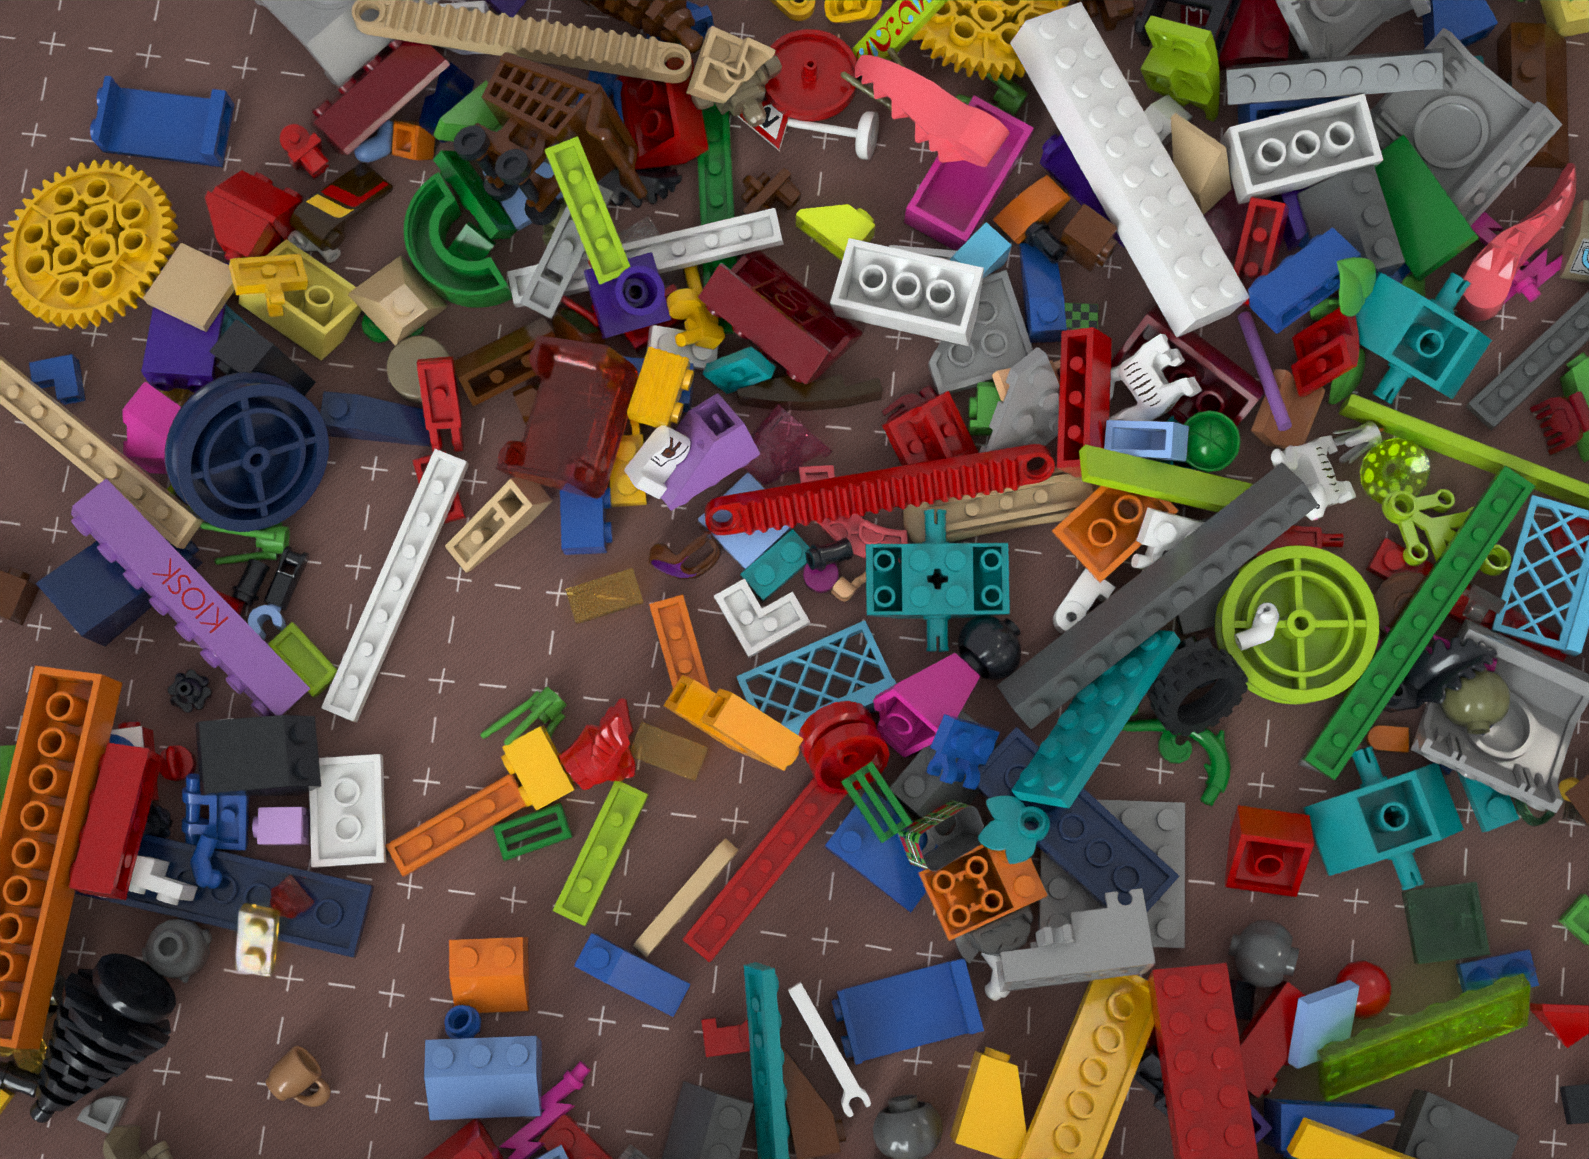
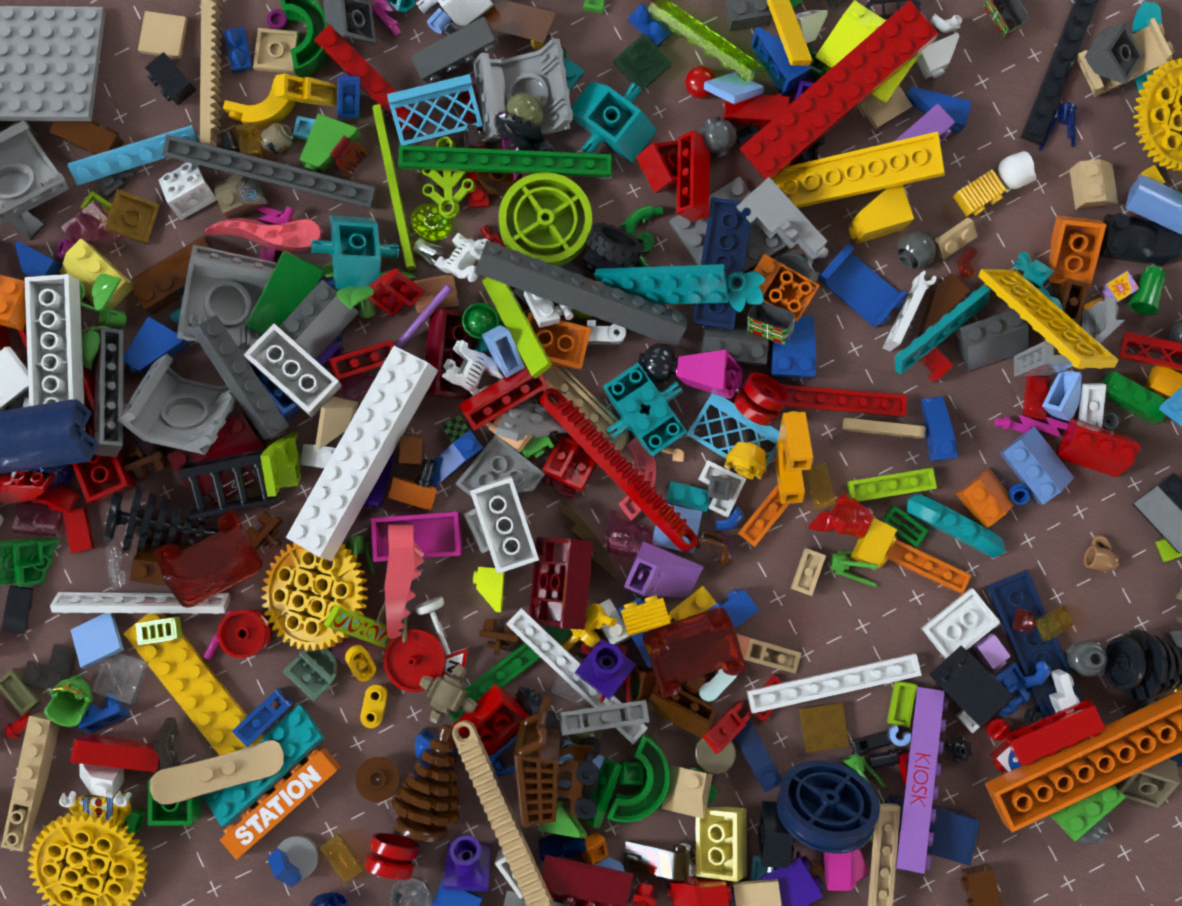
camera: 120 degrees left, 5 degrees up
yellow plate [229,254,308,317] -> none
lime plate [544,136,631,284] -> none
clear yellow plate [565,568,644,624] -> none
white leg [624,425,691,499] -> none
tan slope [686,26,776,103] -> none
teal plate [702,346,775,394] -> none
magenta tile [803,563,838,593] -> none
black pin [805,538,853,571] -> none
green tile [841,762,912,843] -> none
blue plate [927,714,1000,790] -> none
medium azure slope [950,222,1011,278] -> none
white arm [1234,602,1279,651] -> none
blue brick [1248,227,1361,334] -> none
orange piece [1366,725,1409,753] -> none
none -> red brick [676,130,710,222]
none -> light aqua leg [698,660,737,702]
none -> flat silver tile [707,475,732,501]
none -> blue arm [715,507,744,531]
none -> yellow cone [724,442,766,480]
none -> tan plate [790,548,826,596]
none -> pearl gold tile [799,702,850,753]
none -> teal brick [907,493,1006,558]

